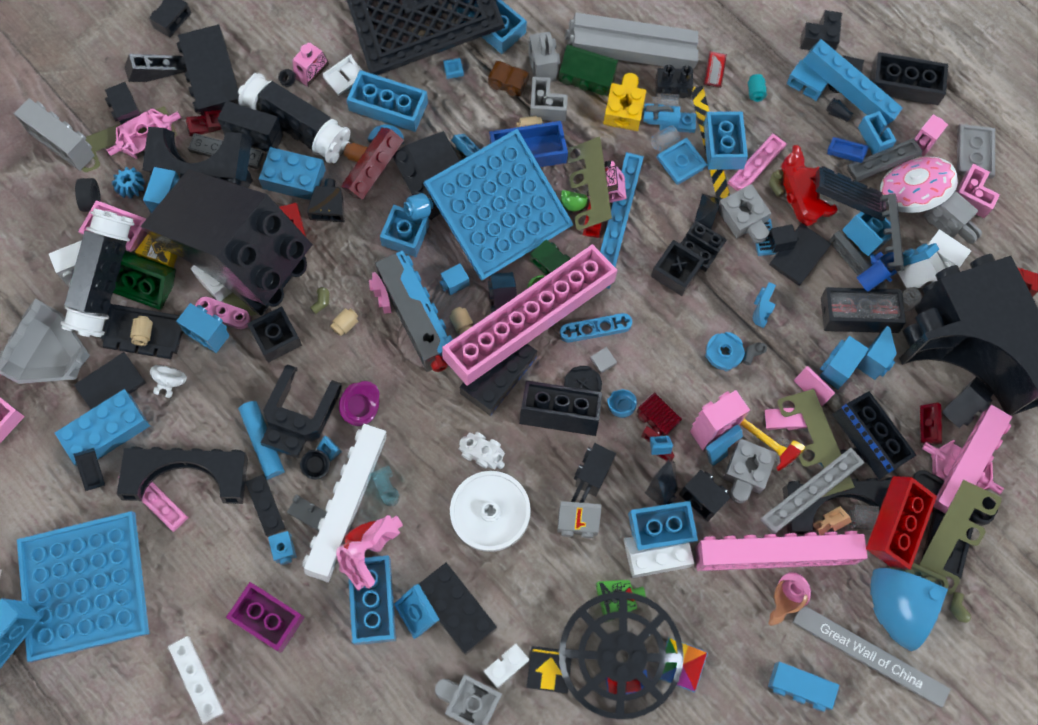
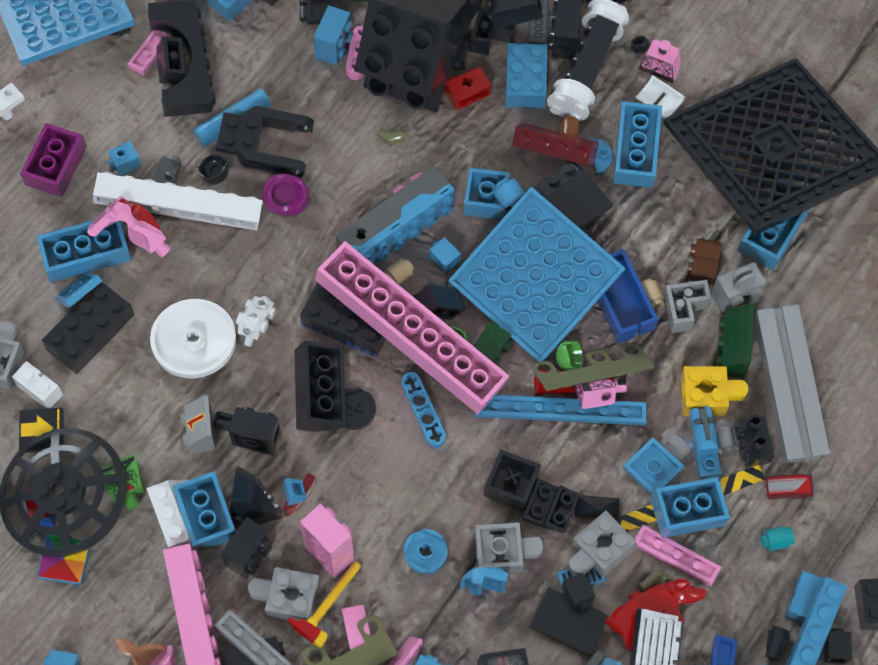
camera: 80 degrees right, 5 degrees down
white hair [150,365,187,398] -> none
black plate [245,474,286,537] -> none
black brick [247,306,302,363] -> none
black torso [307,178,345,222] -> none
dark azure slope [316,436,342,462] -> none
tan brick [330,308,358,336] -> none
clear light blue leg [371,466,400,506] -> none
dark azure tile [443,58,464,79] -> none
dark azure plate [451,134,480,157] -> none
light grey tile [590,347,617,373] -> none
dark azure hair [607,389,637,418] -> none
dark red brick [637,392,682,436] -> none
dark azure tile [706,424,743,466] -> none
dark grey arm [742,342,767,365] -> none
none -> black brick [156,37,185,85]
none -> light grey brick [475,523,543,574]

